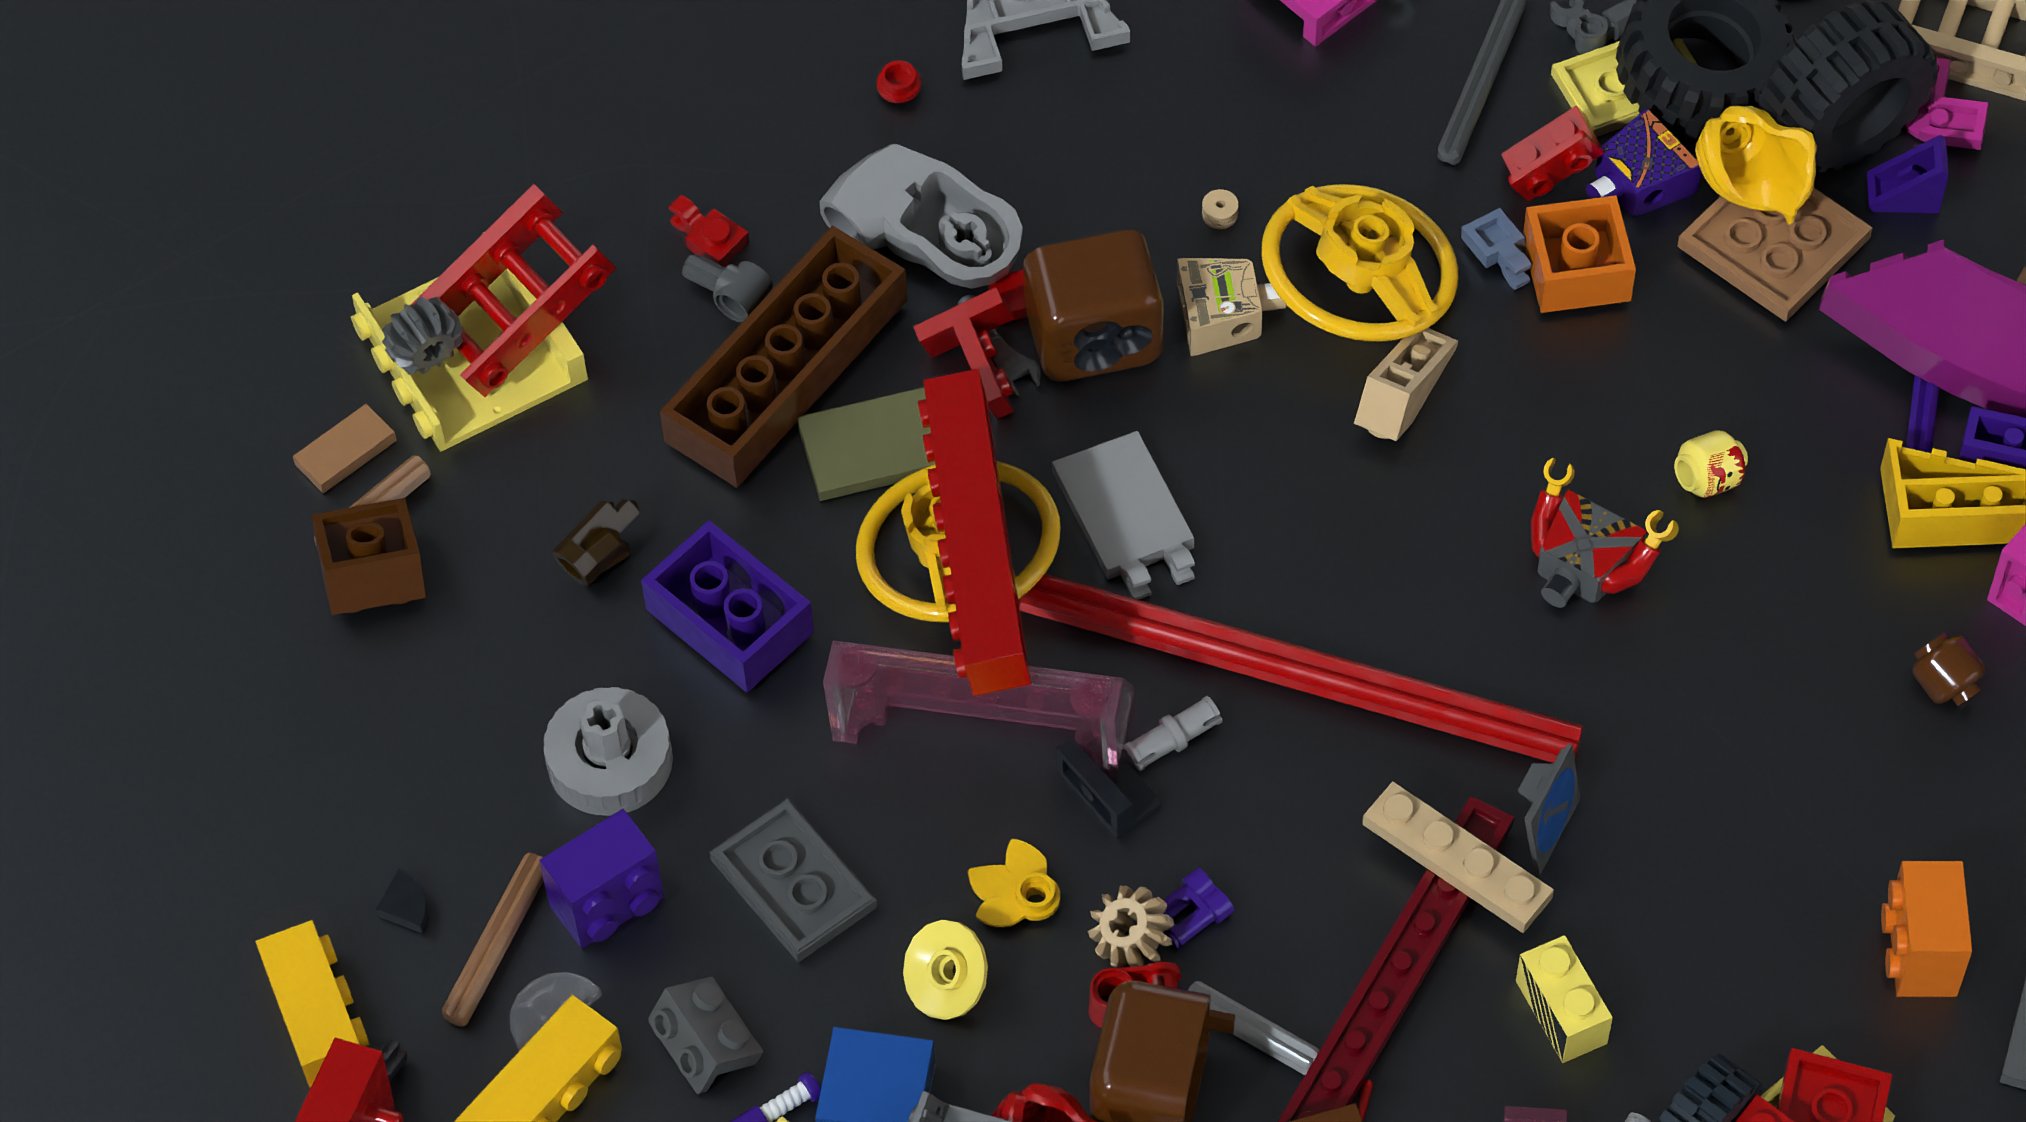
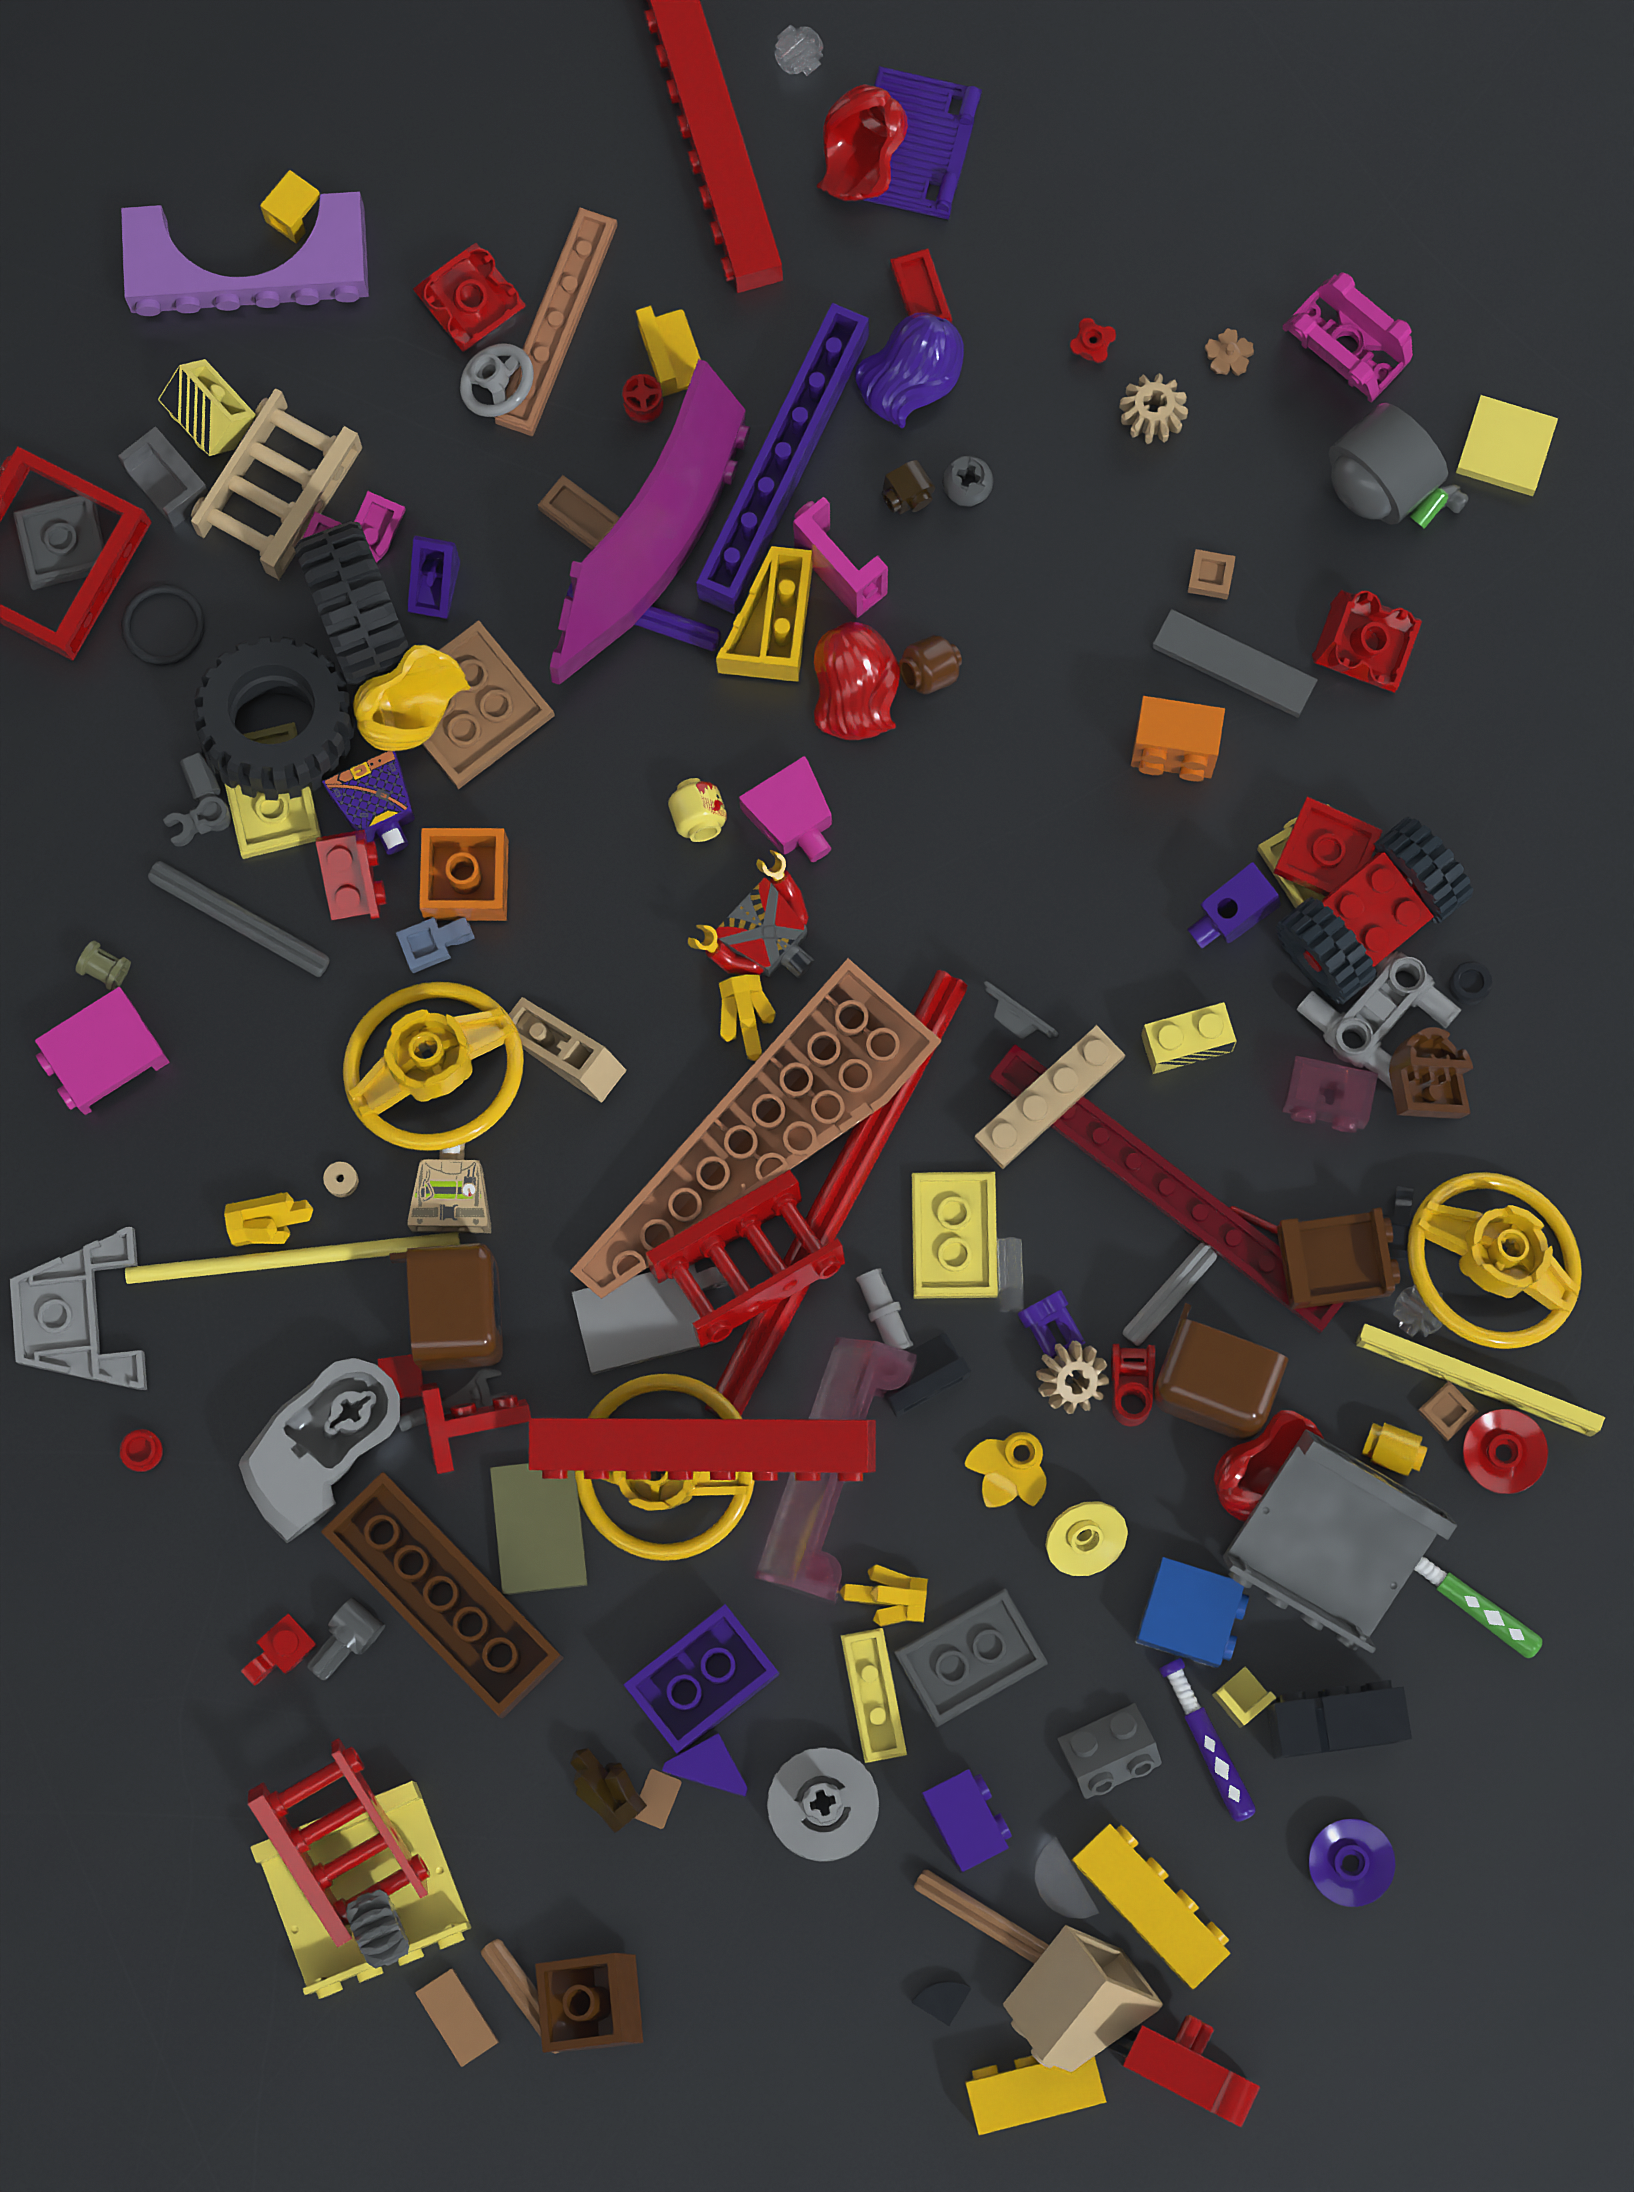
camera: 80 degrees left, 20 degrees up
none -> light yellow piece [125,1232,460,1284]
none -> yellow rock [224,1192,313,1247]
none -> nougat wedge [570,958,942,1299]
none -> medium nougat sticker [635,1769,682,1829]
none -> red fence [646,1170,845,1347]
none -> dark purple slope [662,1733,748,1797]
none -> yellow rock [719,975,776,1061]
none -> dark pink torso [739,756,832,862]
none -> red piece [814,622,900,740]
none -> yellow rock [839,1564,928,1627]
none -> light yellow tile [841,1628,907,1763]
none -> light yellow tile [912,1172,998,1299]
none -> clear piece [997,1237,1024,1312]
none -> tan slope [1003,1925,1163,2072]
none -> dark purple torso [1187,862,1281,949]

